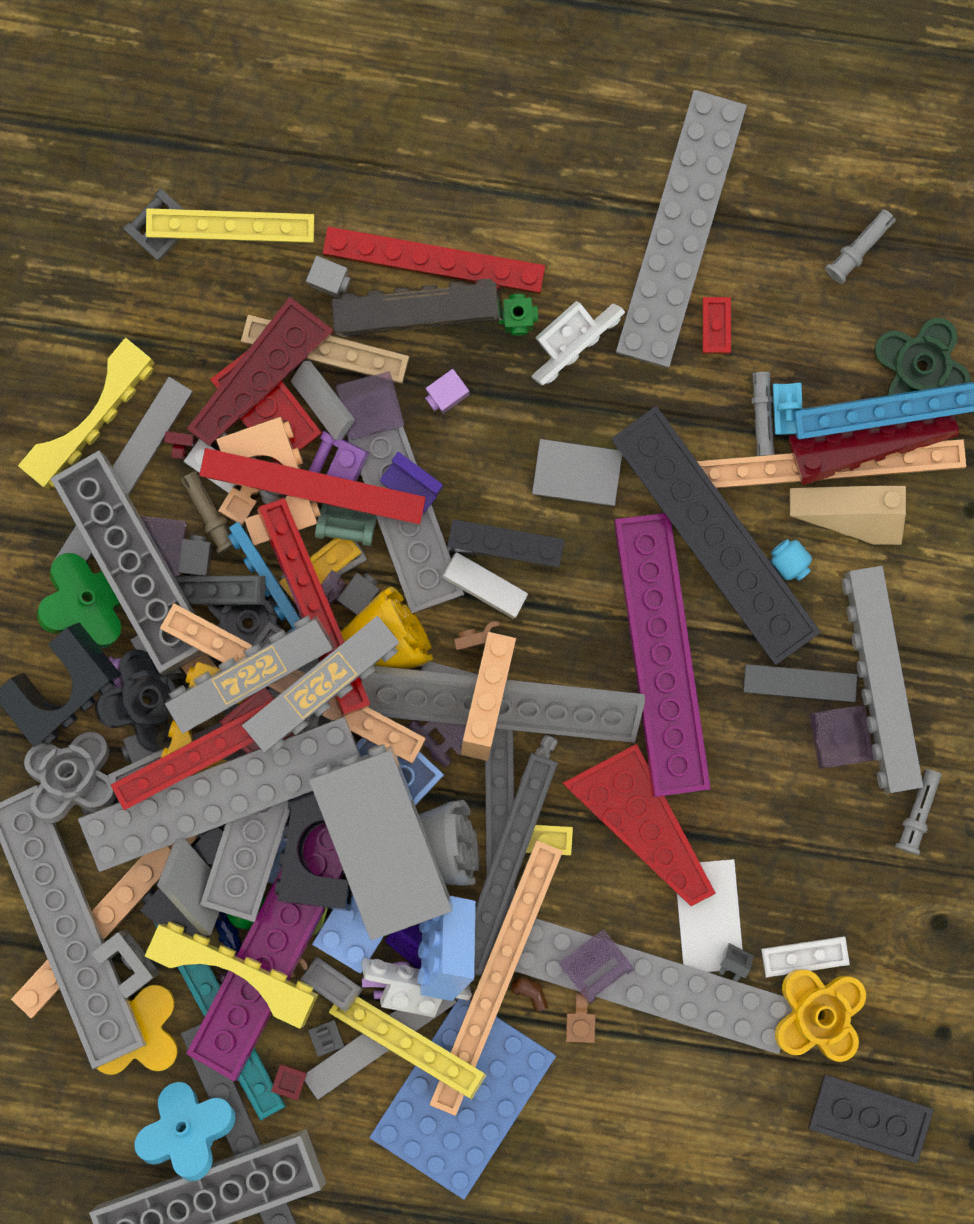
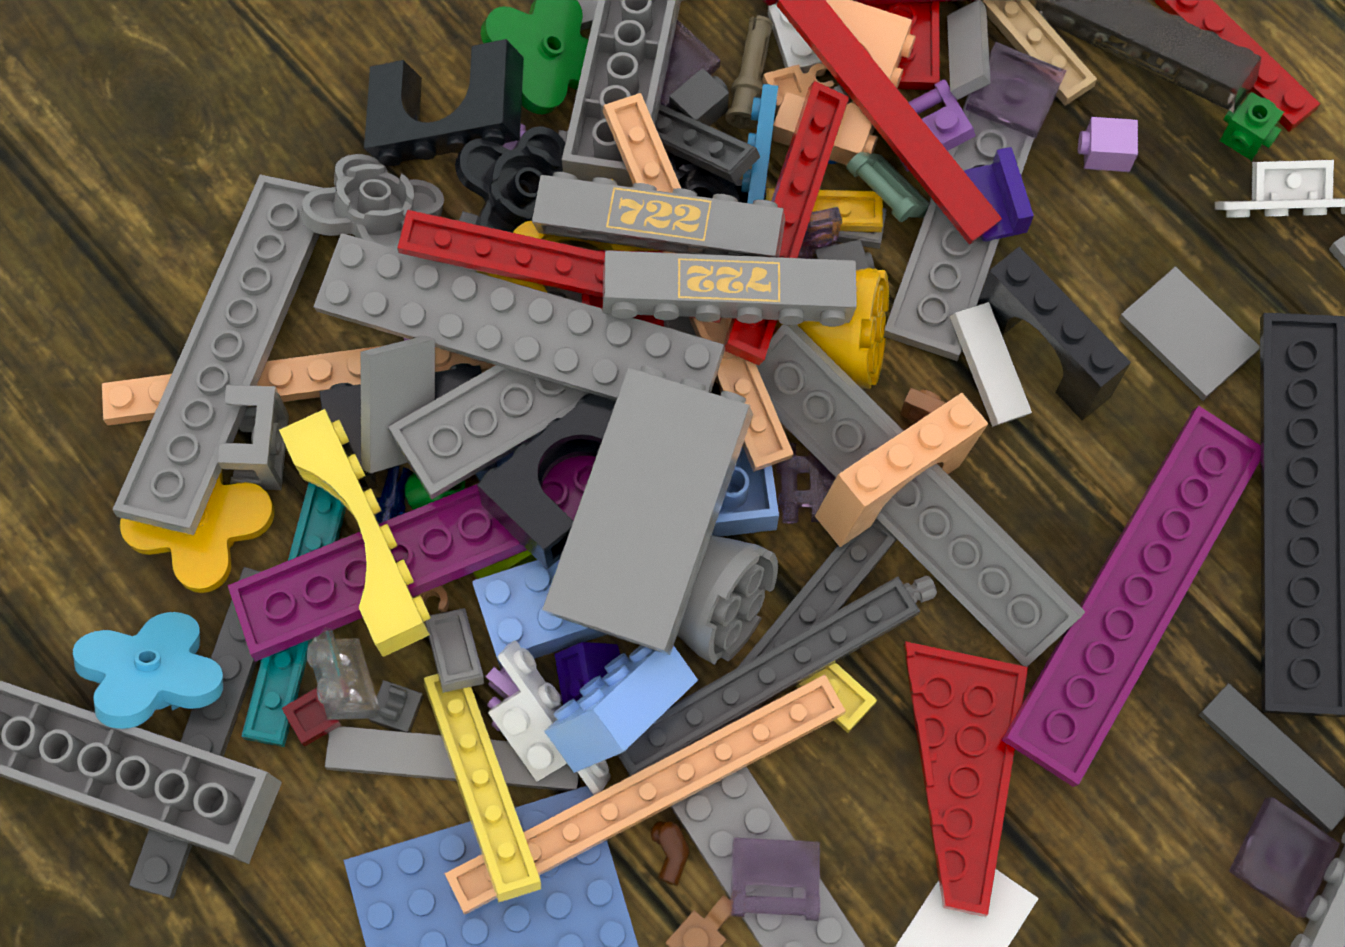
camera: 35 degrees right, 15 degrees down
none -> clear bracket [307,628,380,720]

